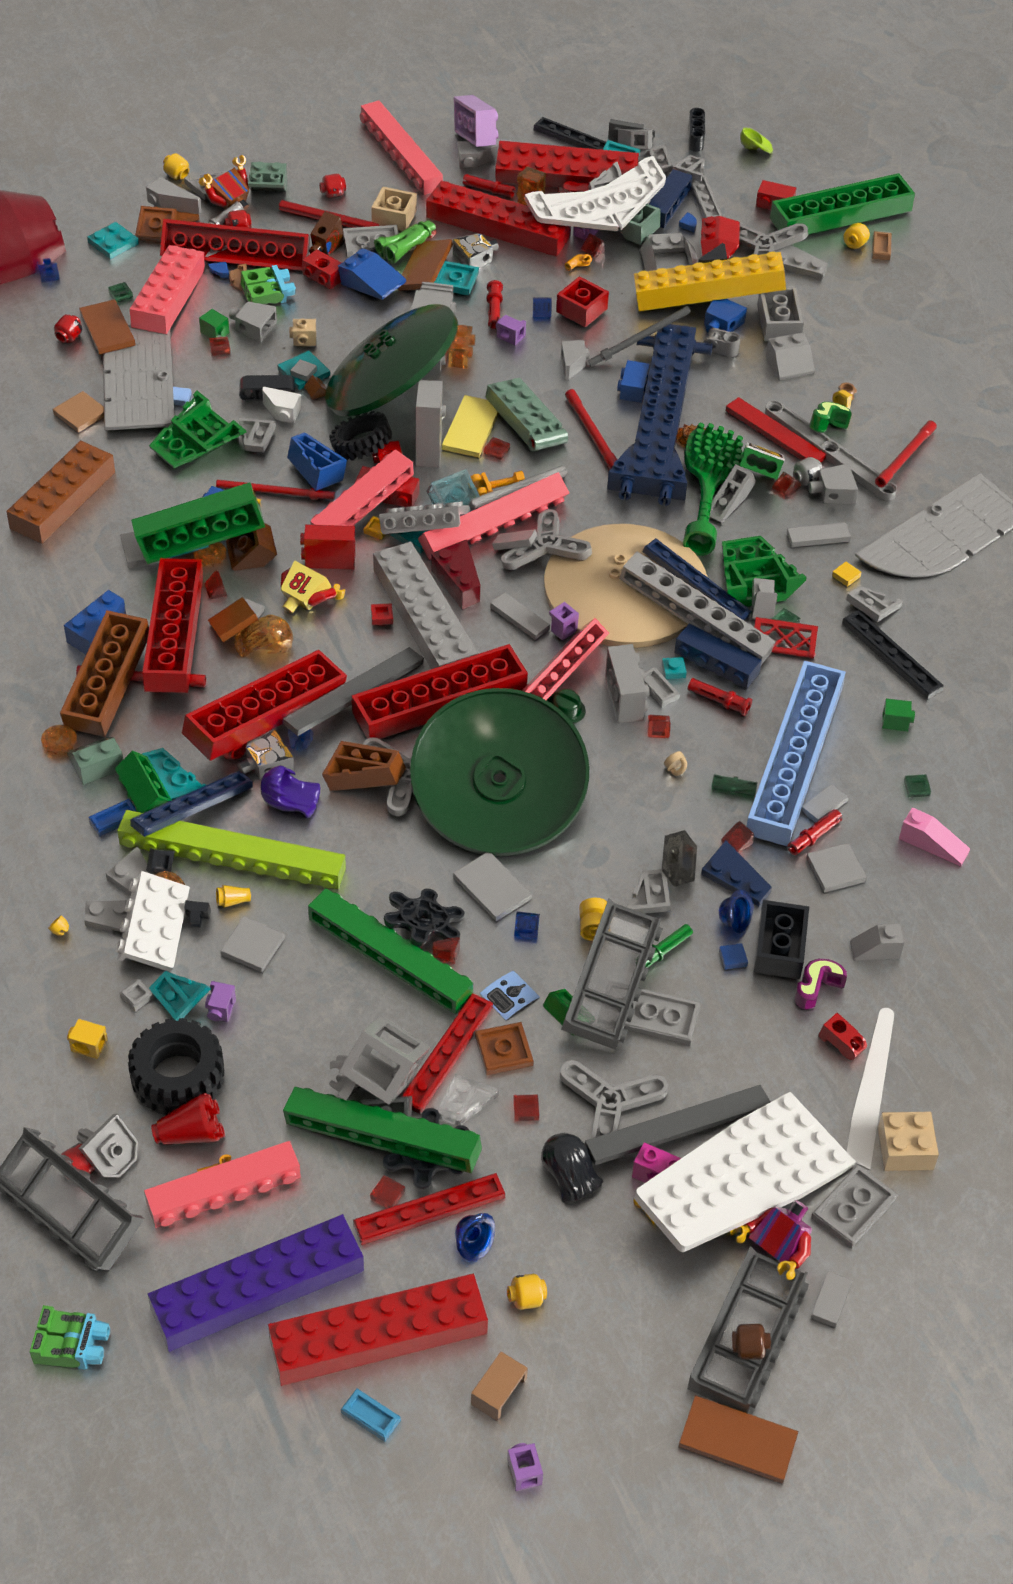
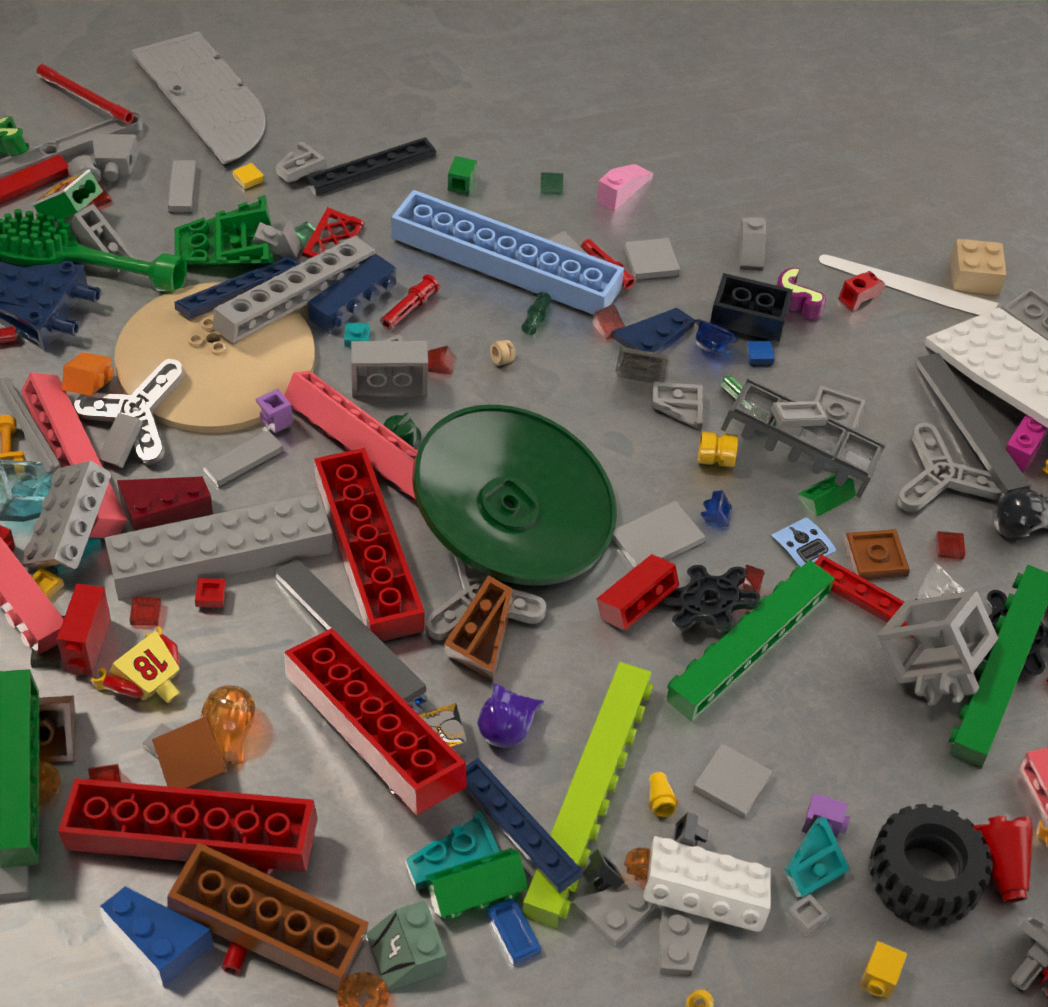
camera: 85 degrees left, 0 degrees up
none -> orange brick [62,352,114,396]
none -> clear red tile [129,597,162,626]
none -> red brick [596,554,680,631]
none -> light grey tile [771,401,828,427]

